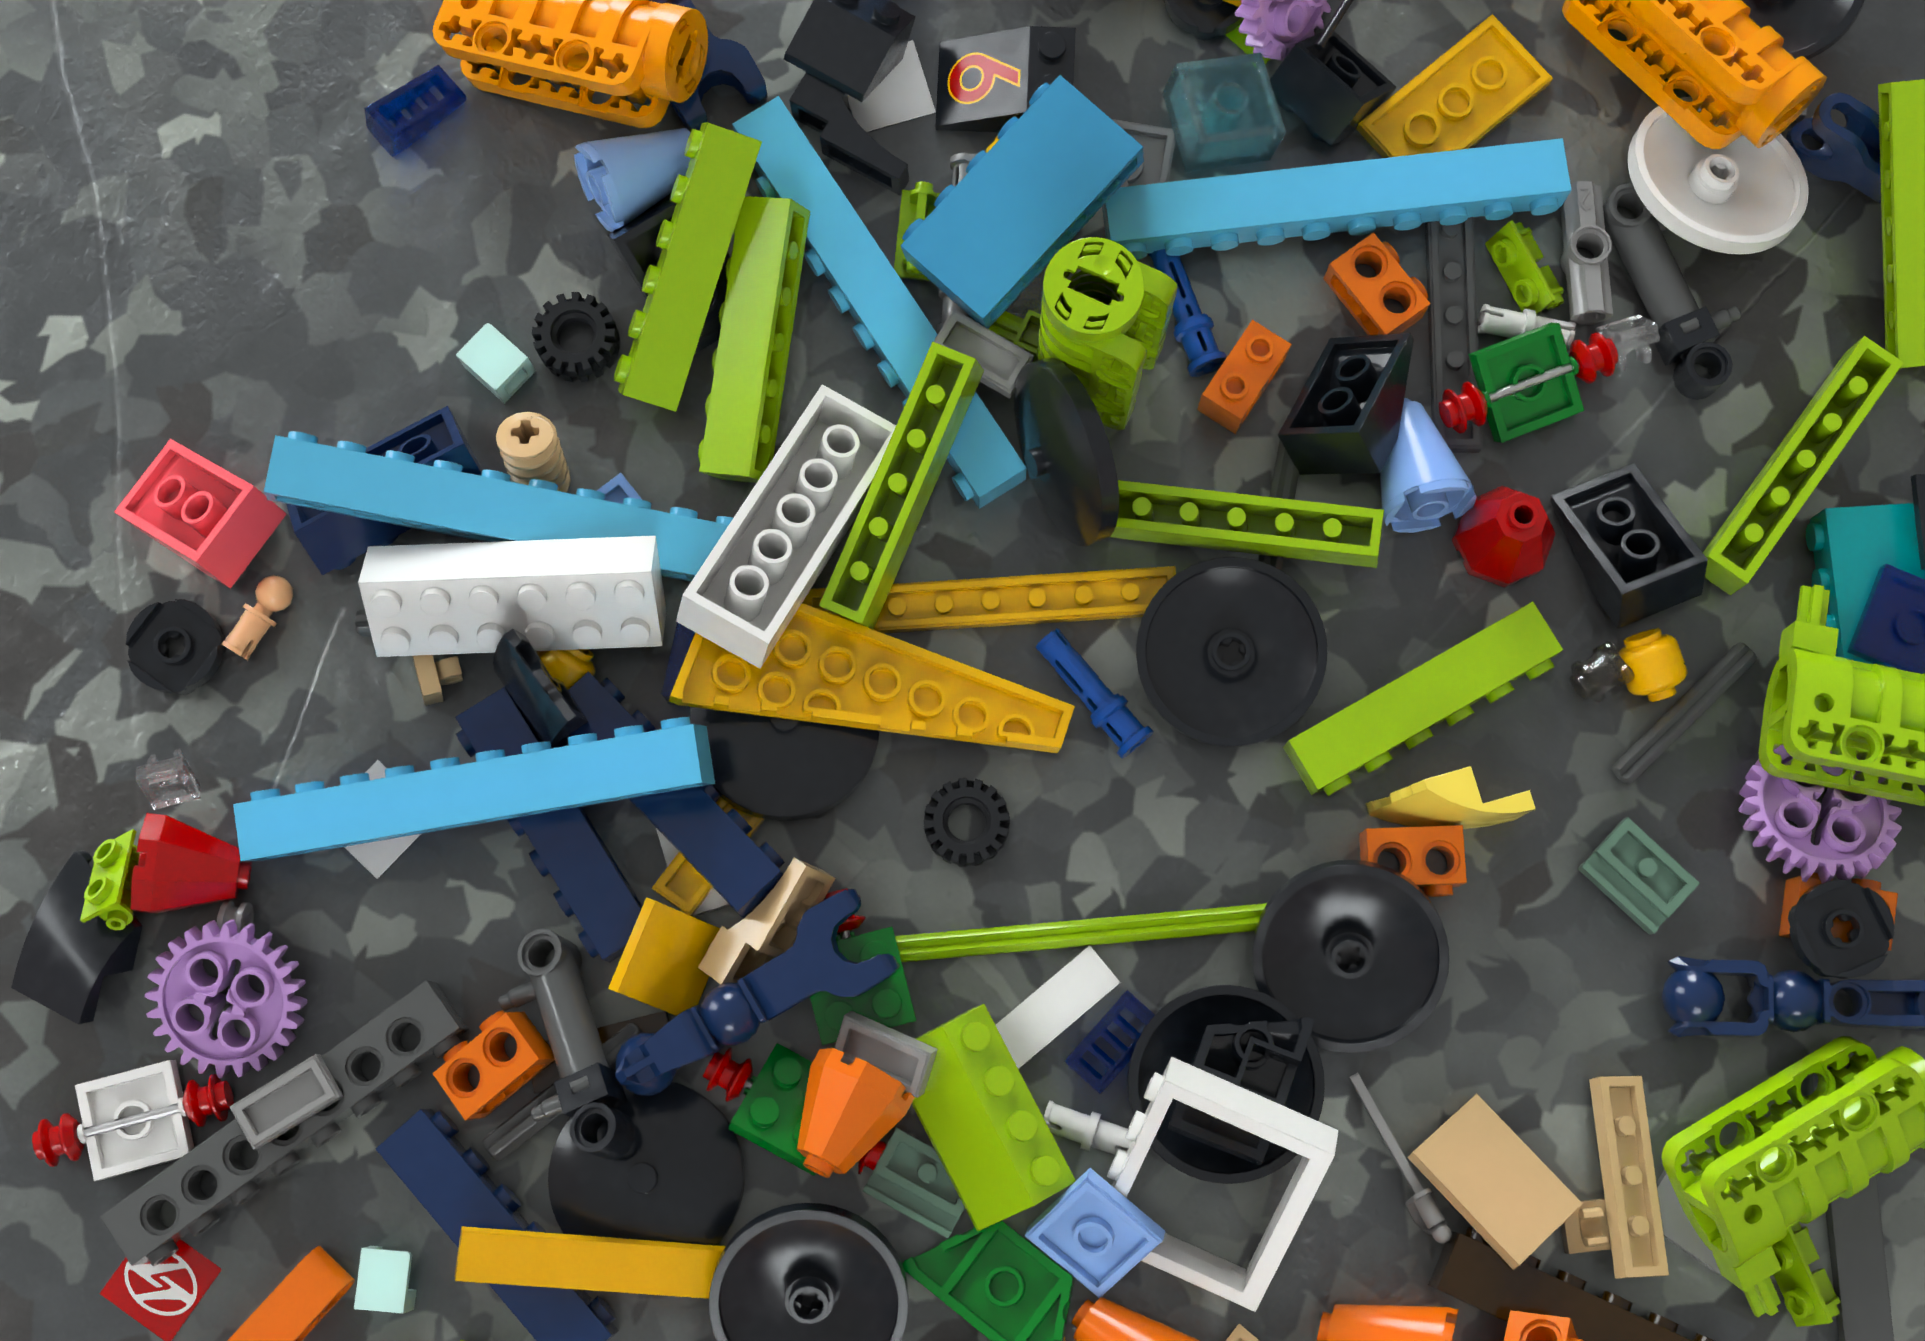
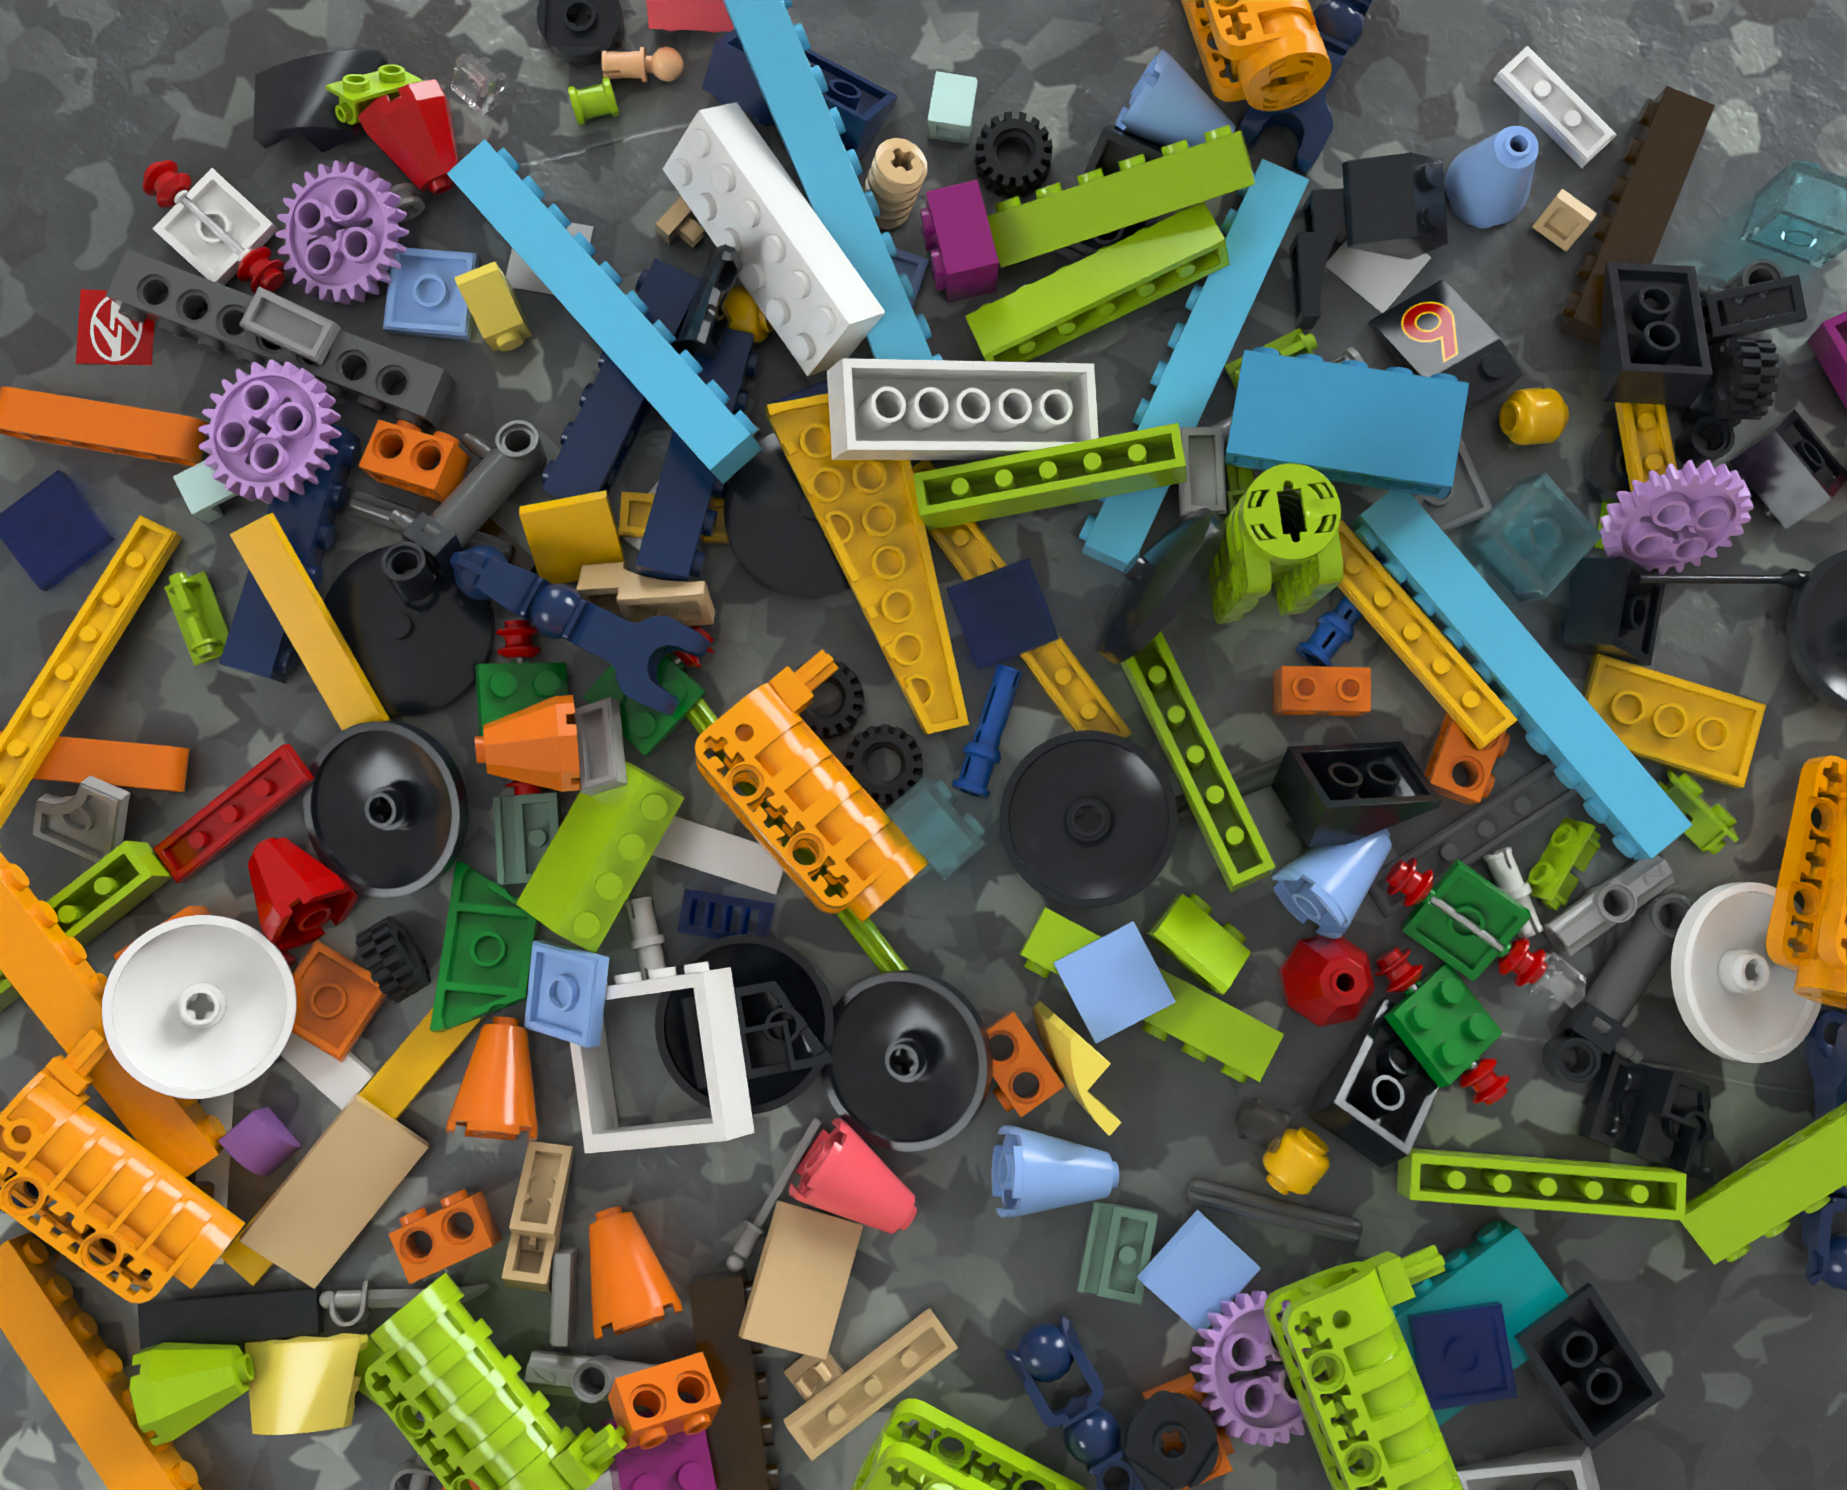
camera: 60 degrees right, 5 degrees up
none -> lavender gear [198,359,342,504]
none -> light blue tile [383,248,480,340]
none -> light yellow slope [454,261,533,352]
none -> lime bush [568,77,620,126]
none -> light orange piece [695,649,929,923]
none -> coral cone [789,1118,917,1234]
none -> black tyre [844,724,923,805]
none -> clear light blue brick [885,776,986,881]
none -> magenta brick [920,179,999,303]
none -> clear blue tile [947,558,1060,671]
none -> light blue cone [991,1125,1119,1218]
none -> light blue tile [1053,921,1176,1044]
none -> light blue tile [1137,1209,1261,1331]
none -> lime slope [1143,893,1251,995]
none -> yellow tile [1338,520,1517,750]
none -> green plate [1373,946,1510,1105]
none -> yellow head [1499,387,1569,445]
none -> black slope [1578,1052,1718,1184]
none -> lime hinge [1657,768,1739,855]

